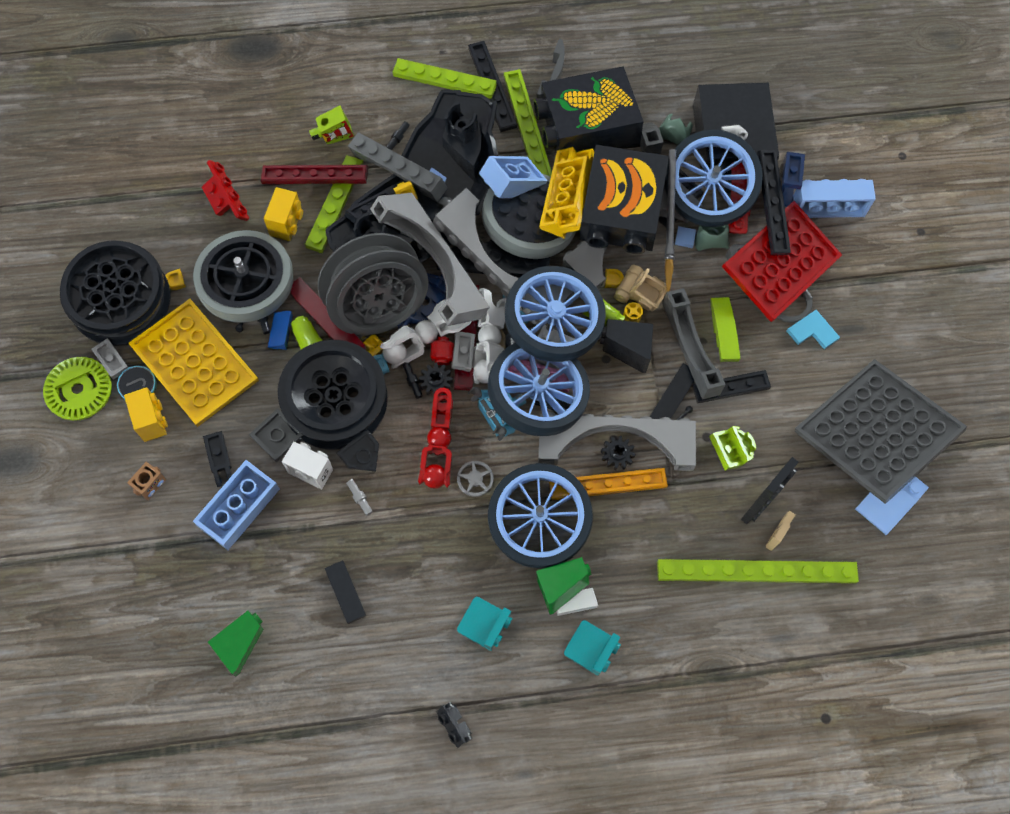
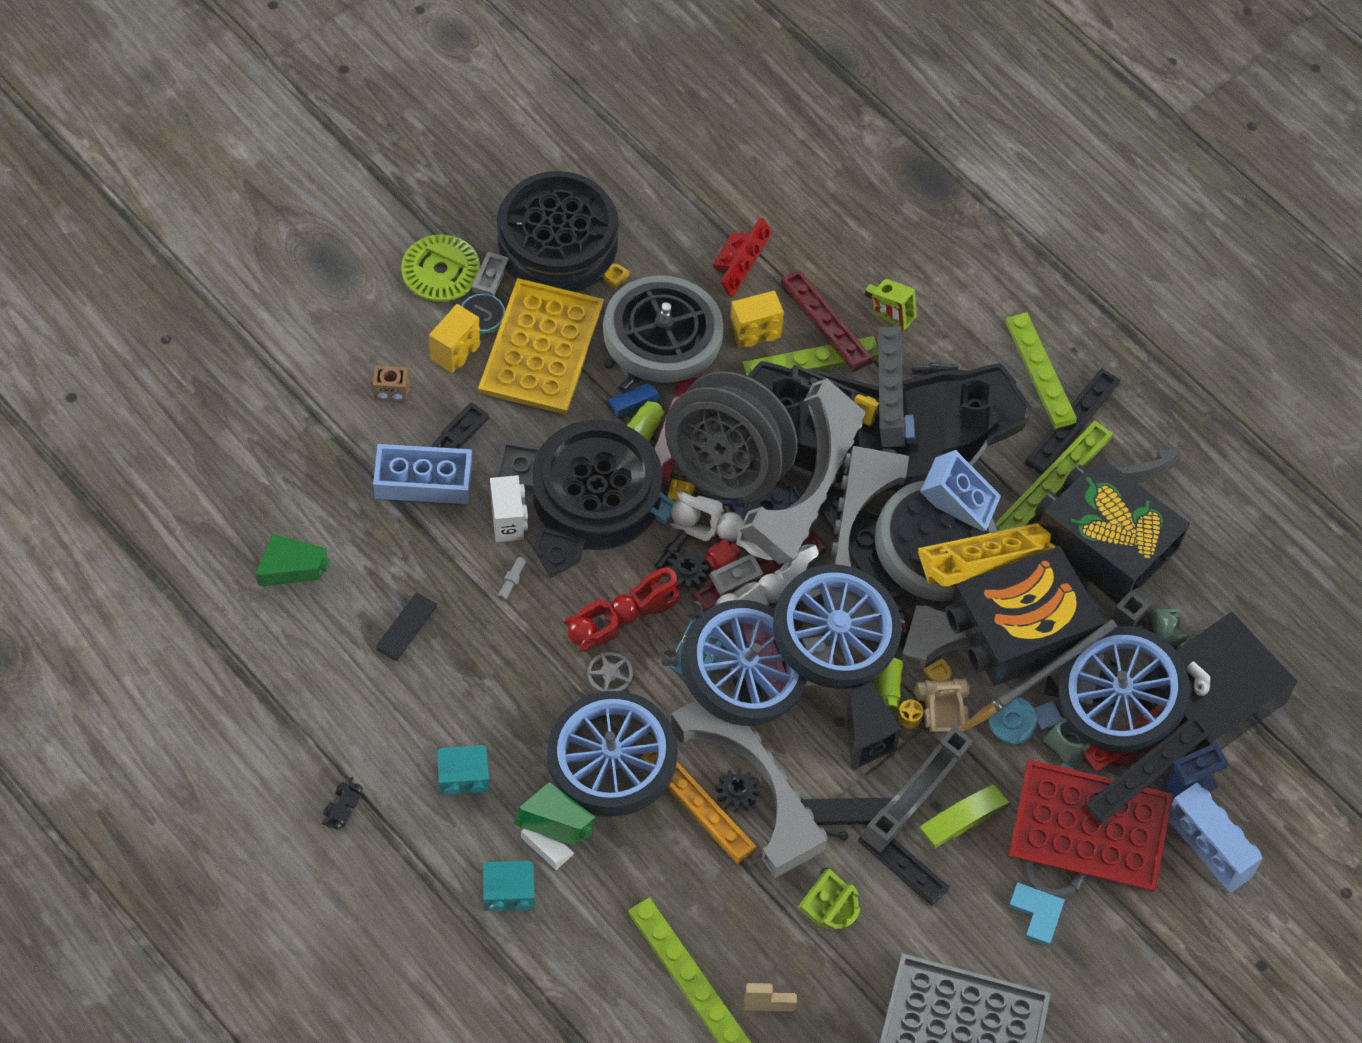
camera: 55 degrees right, 10 degrees down
black plate [741,457,799,524] -> none
none -> medium azure tile [989,697,1038,745]

